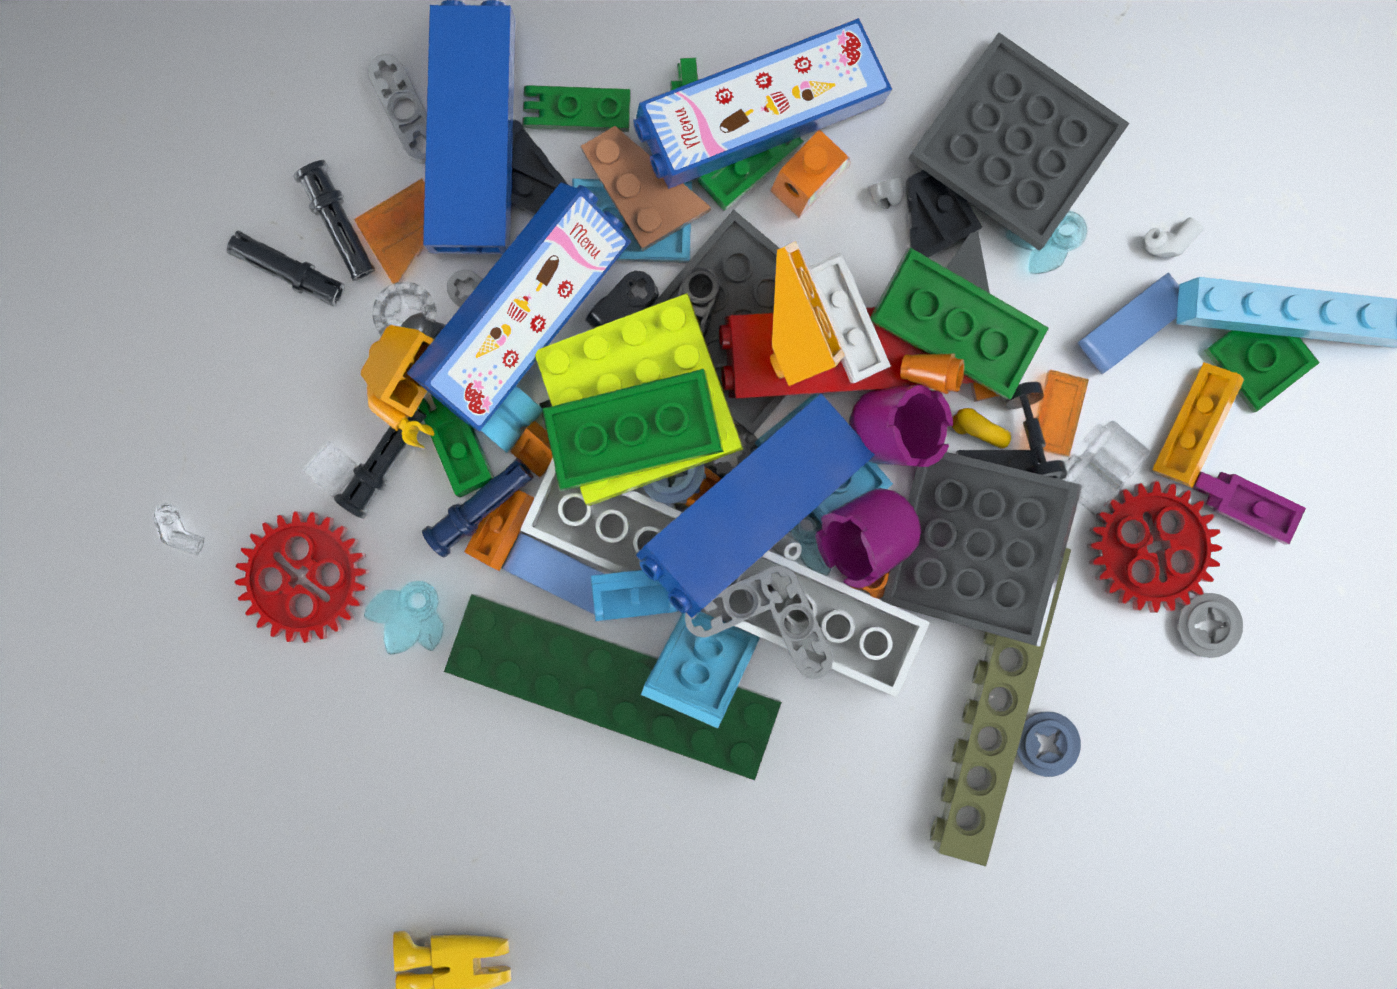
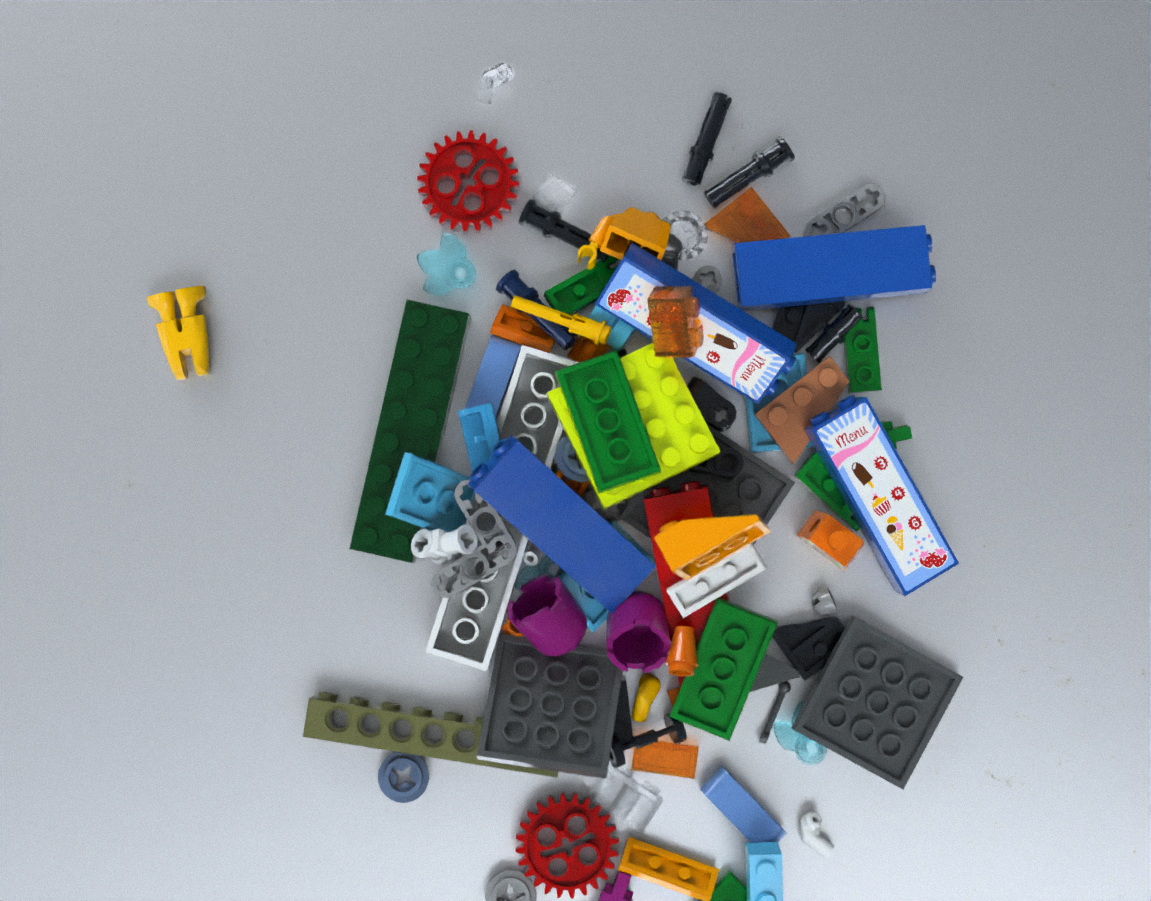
camera: 85 degrees right, 0 degrees up
none -> white connector [411,525,477,565]
none -> yellow pin [511,295,612,345]
none -> clear orange brick [647,286,703,358]
none -> dark grey hinge [759,681,791,744]
none -> black pin [805,304,864,363]

